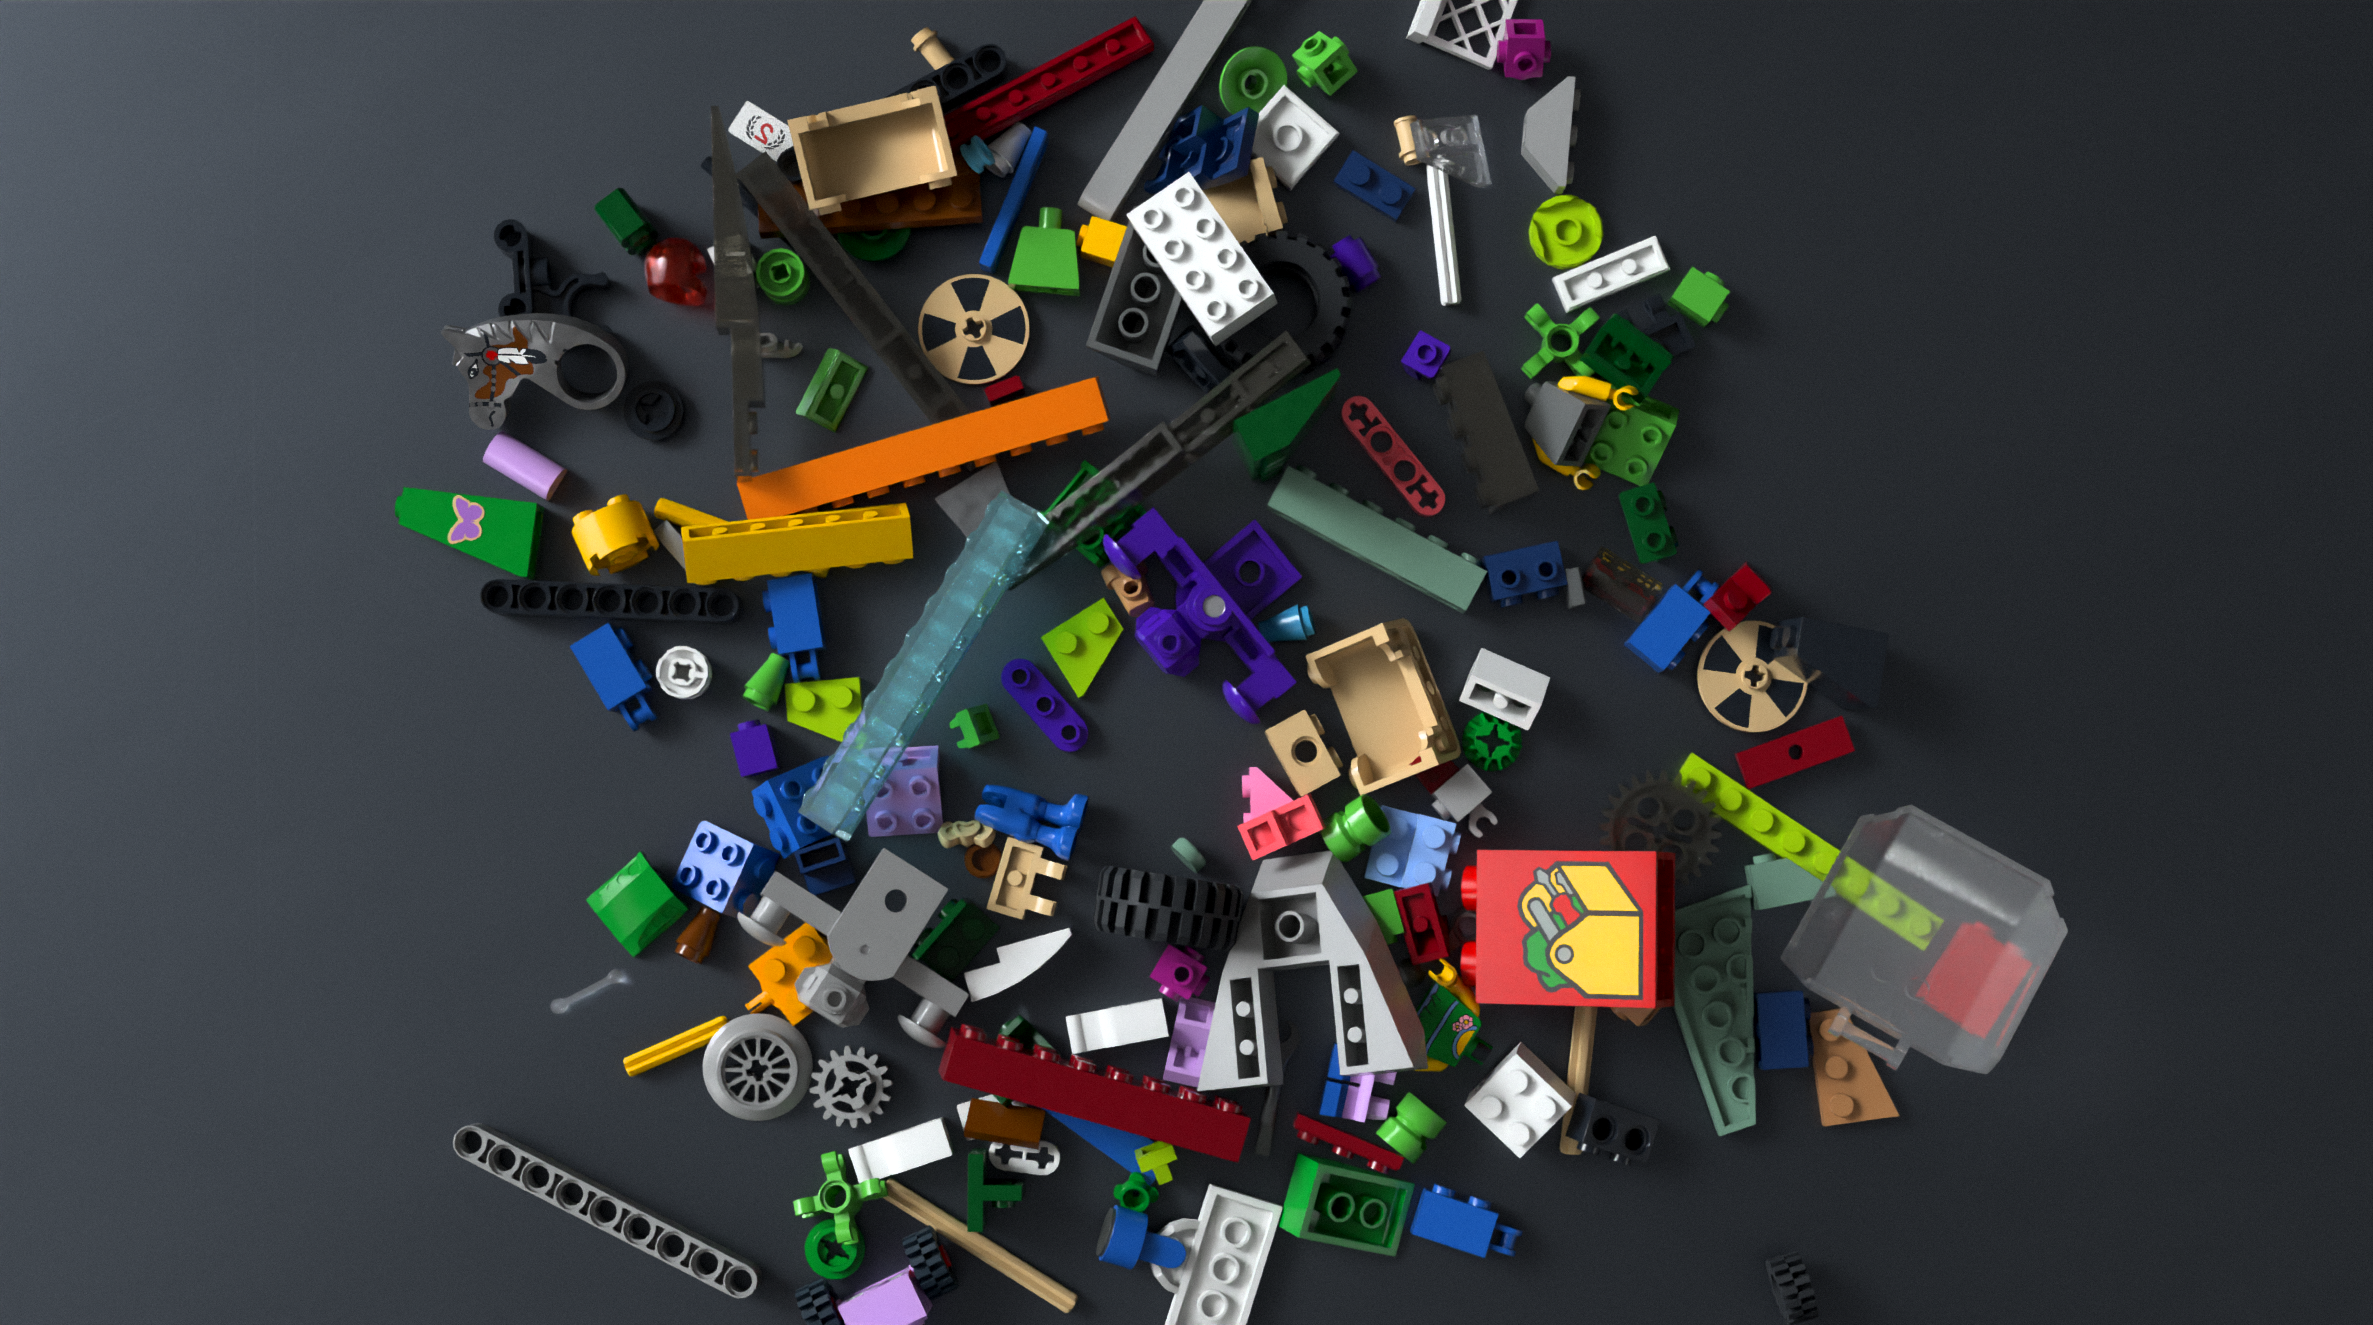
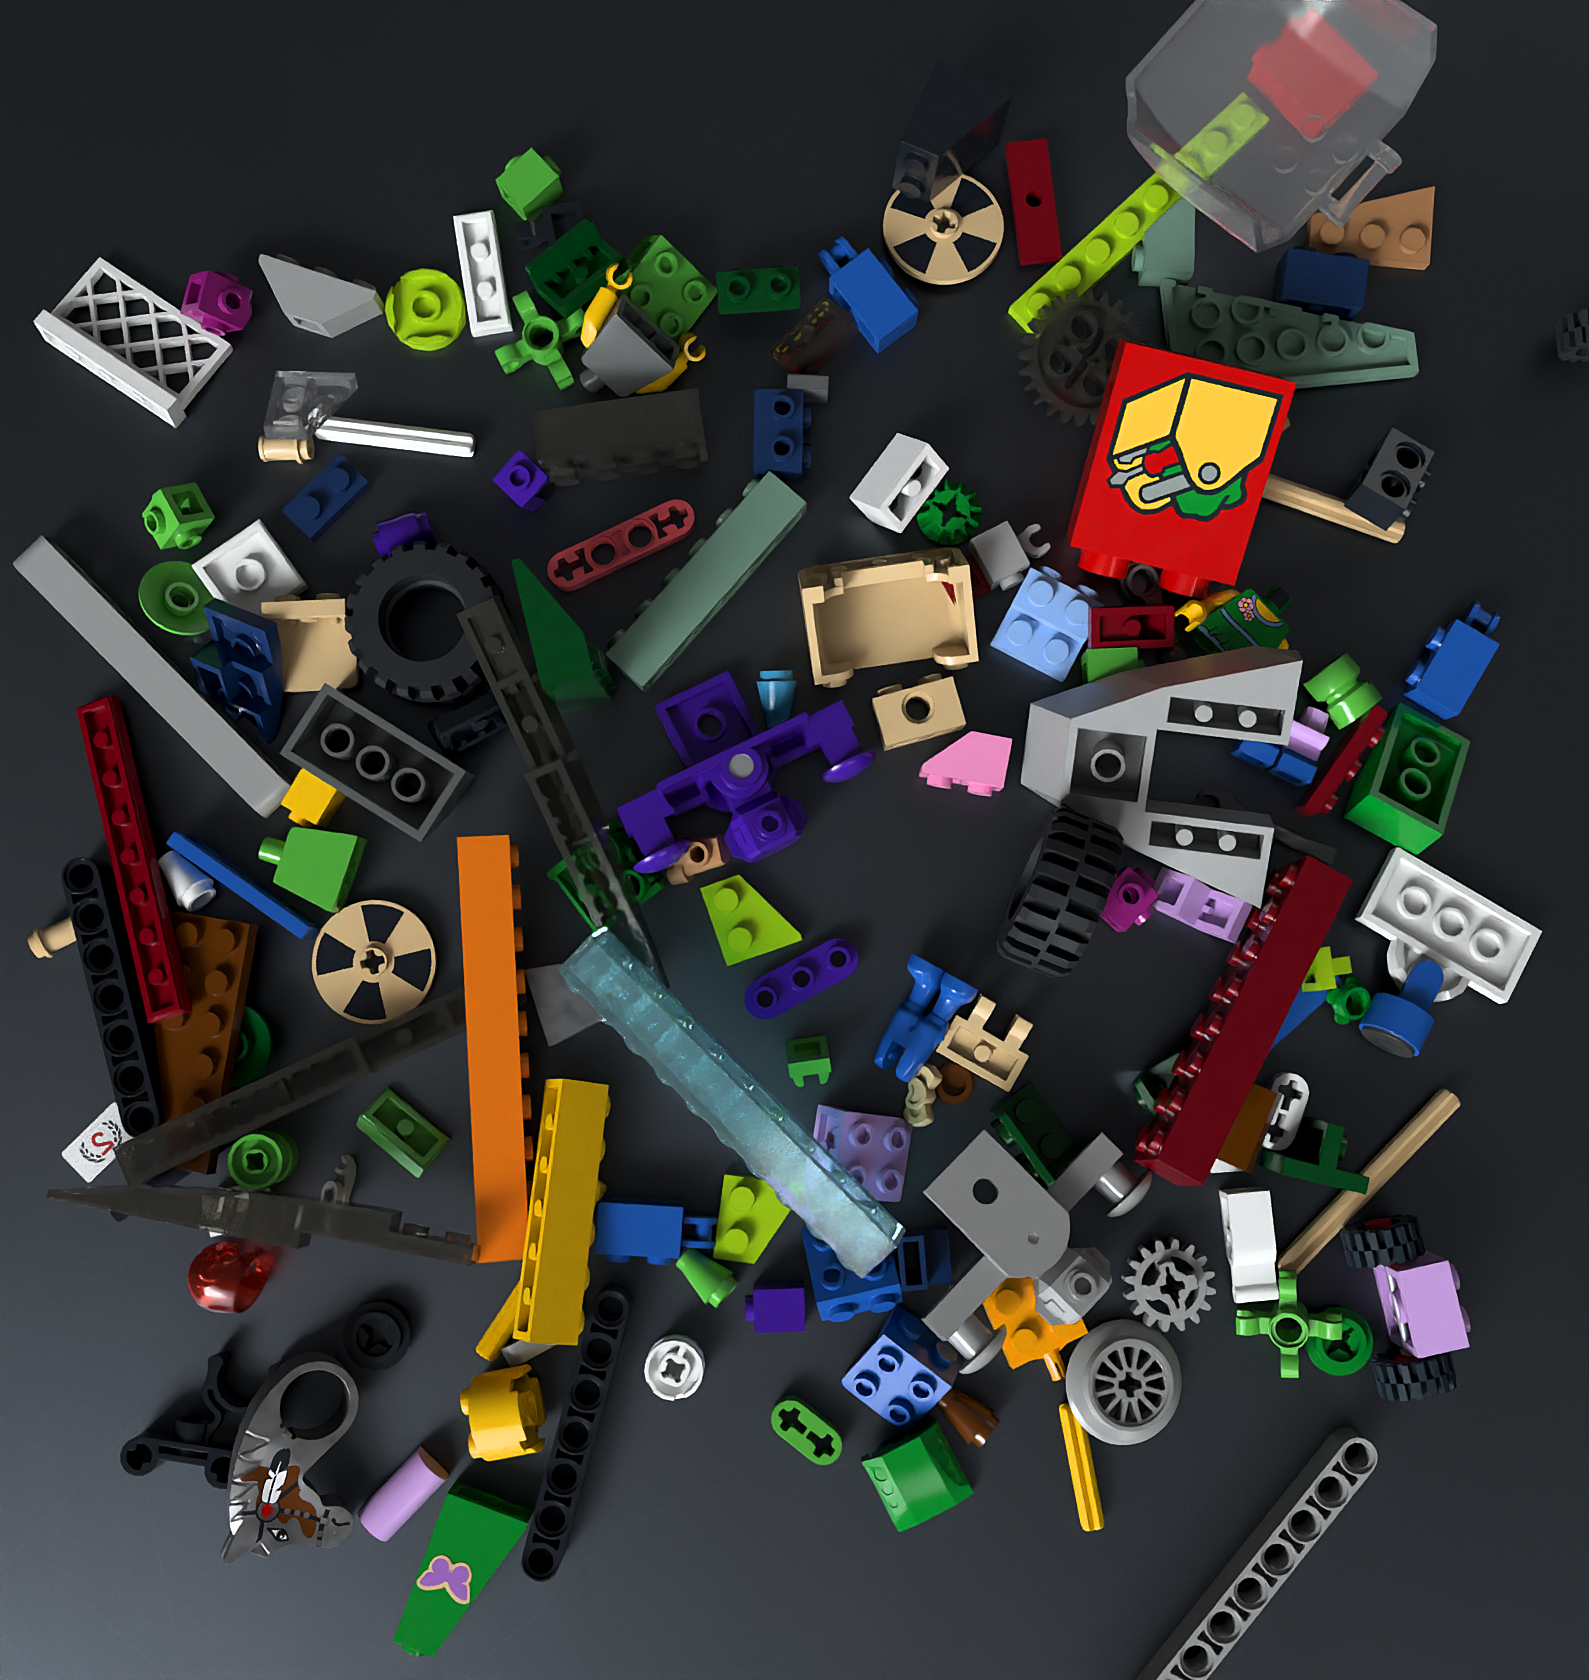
camera: 75 degrees left, 0 degrees up
clear hinge [551,969,623,1014] -> none
blue brick [570,623,657,732] -> none
dark green brick [594,188,658,256] -> none
tan windscreen [787,86,957,215] -> none
medium azure bush [960,135,995,174] -> none
white slope [964,927,1073,1002] -> none
dark red tile [985,375,1026,407] -> none
white piece [1066,998,1169,1054] -> none
white brick [1127,172,1278,346] -> none
sand green tile [1171,837,1206,873] -> none
coral slope [1237,793,1326,860] -> none
bright green wheel [1320,794,1391,862] -> none
white brick [1464,1042,1576,1158] -> none
dark red slope [1703,561,1773,632] -> none
none -> bright green beam [771,1395,842,1465]

